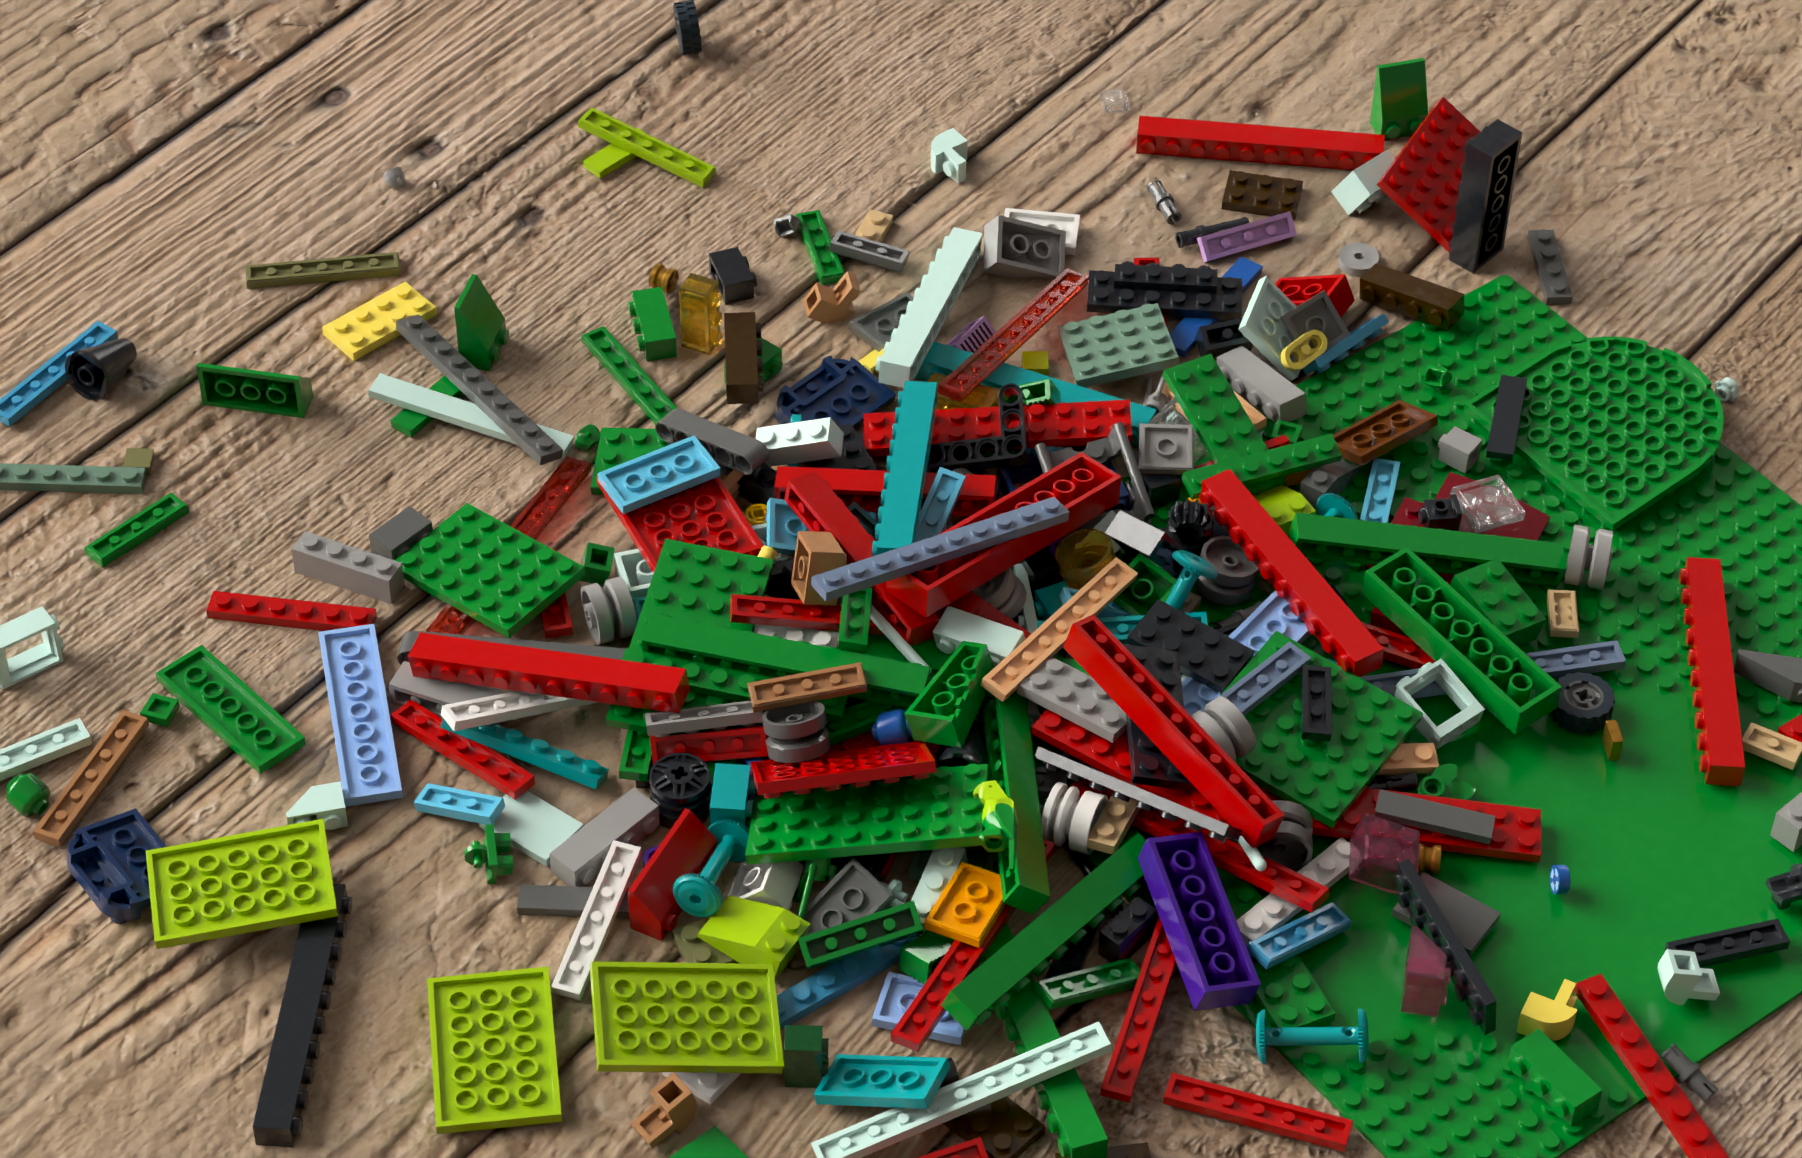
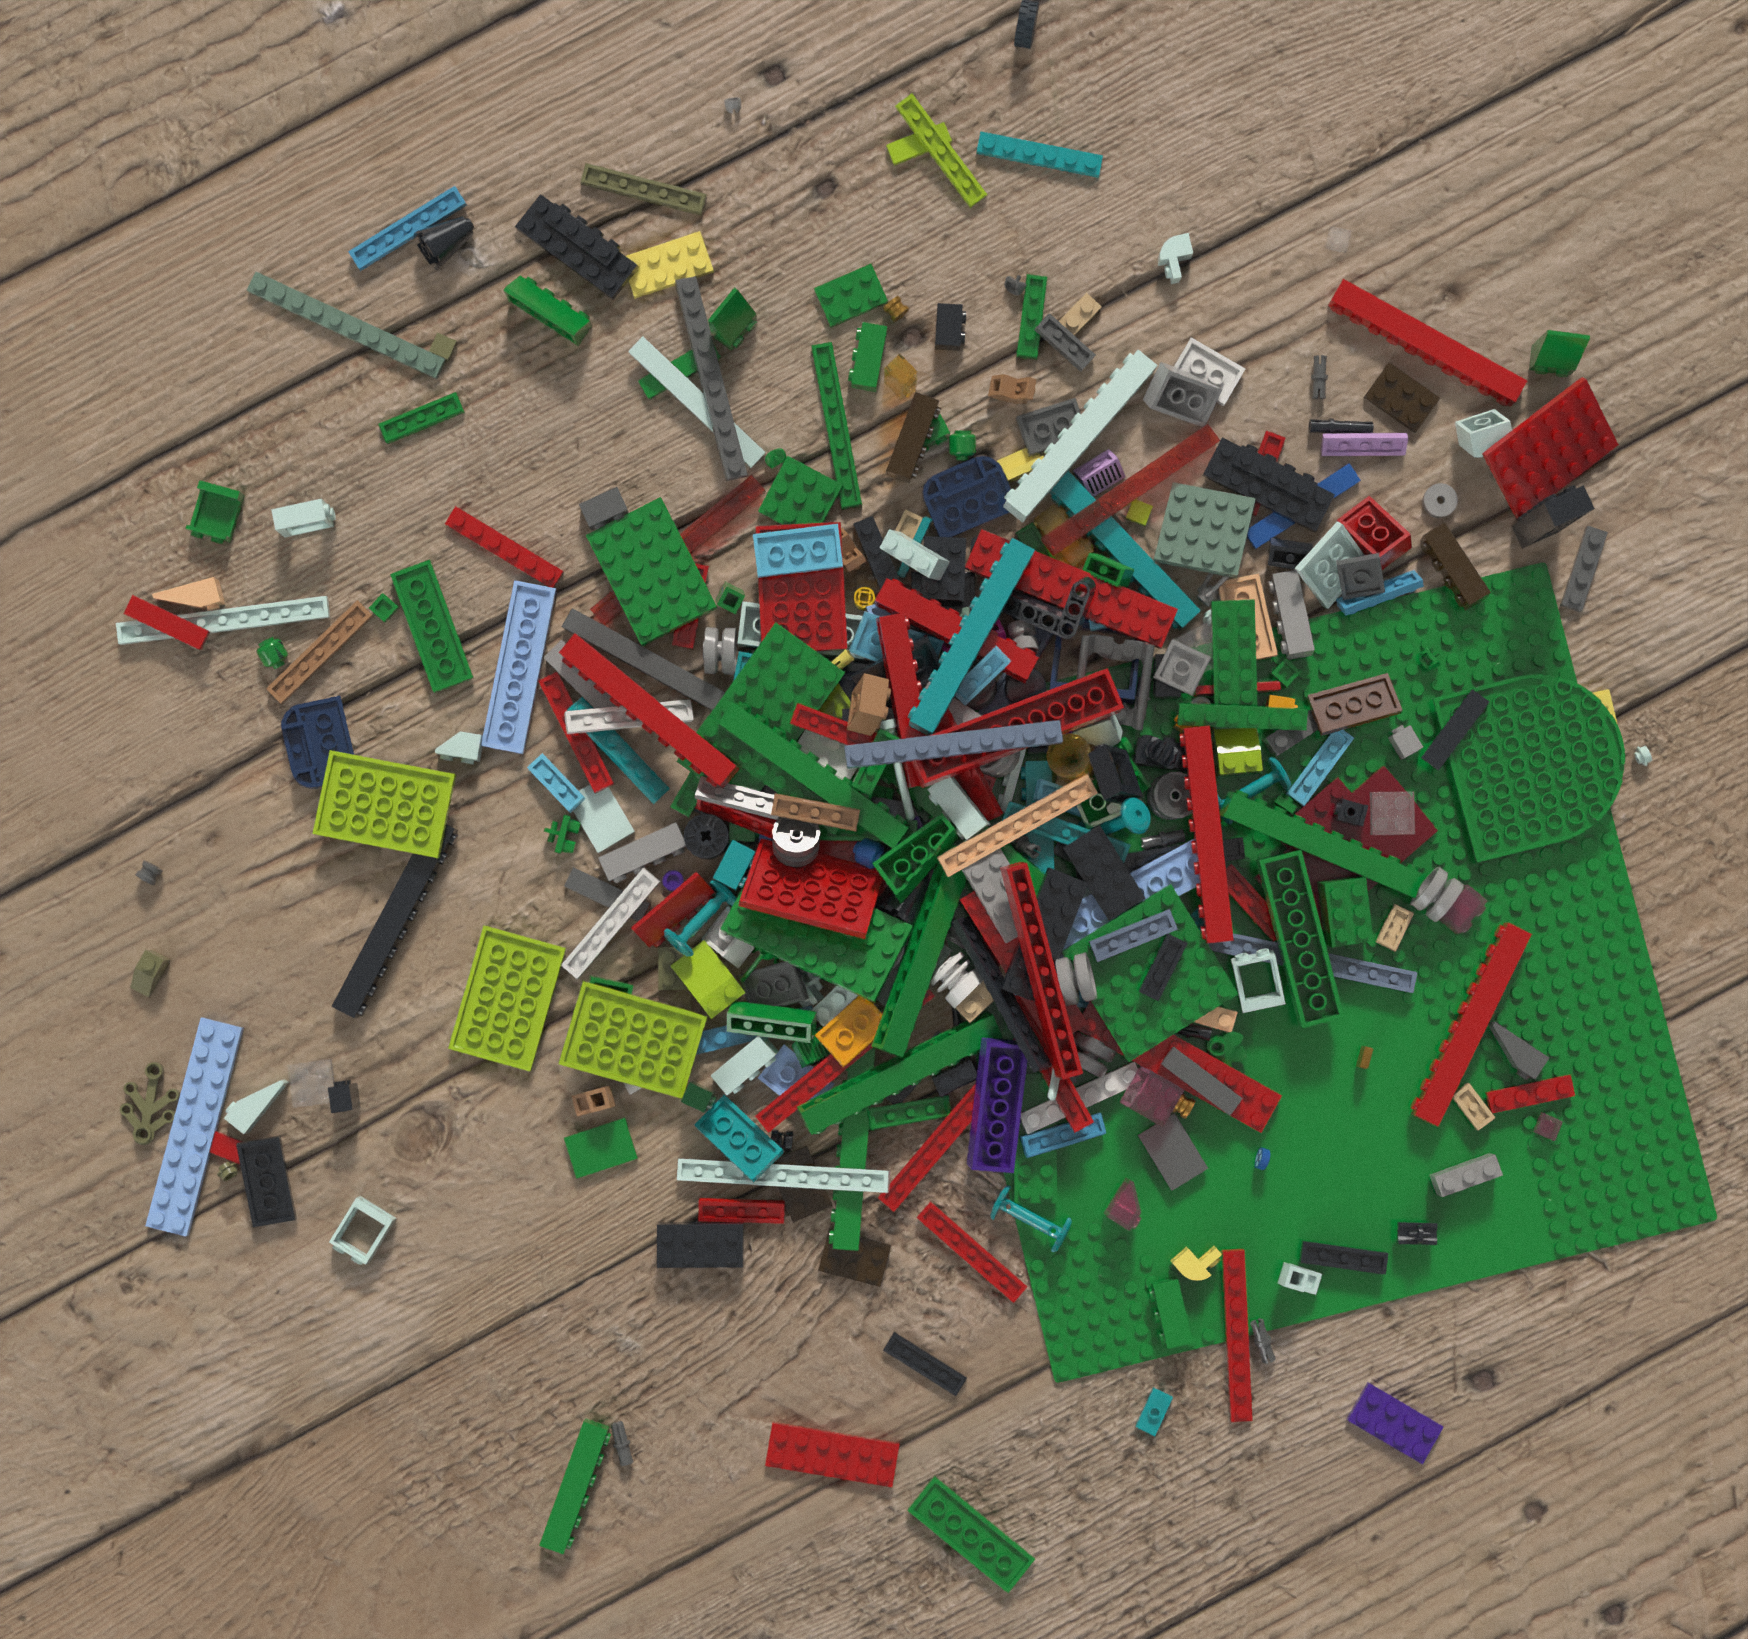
camera: 20 degrees right, 40 degrees up
light grey brick [291,531,405,604] -> none
dark grey beam [655,408,770,475] -> none
green animal [973,780,1018,873] -> none
light yellow plate [1280,330,1327,371] -> none
black plate [1395,859,1497,1035] -> none
black wheel [1550,672,1615,734] -> none
none -> black plate [515,194,639,300]
none -> light aqua brick [711,1036,779,1095]
none -> green plate [814,264,888,328]
none -> green head [949,430,976,460]
none -> teal plate [976,131,1103,178]
none -> clear pink brick [1439,884,1487,934]

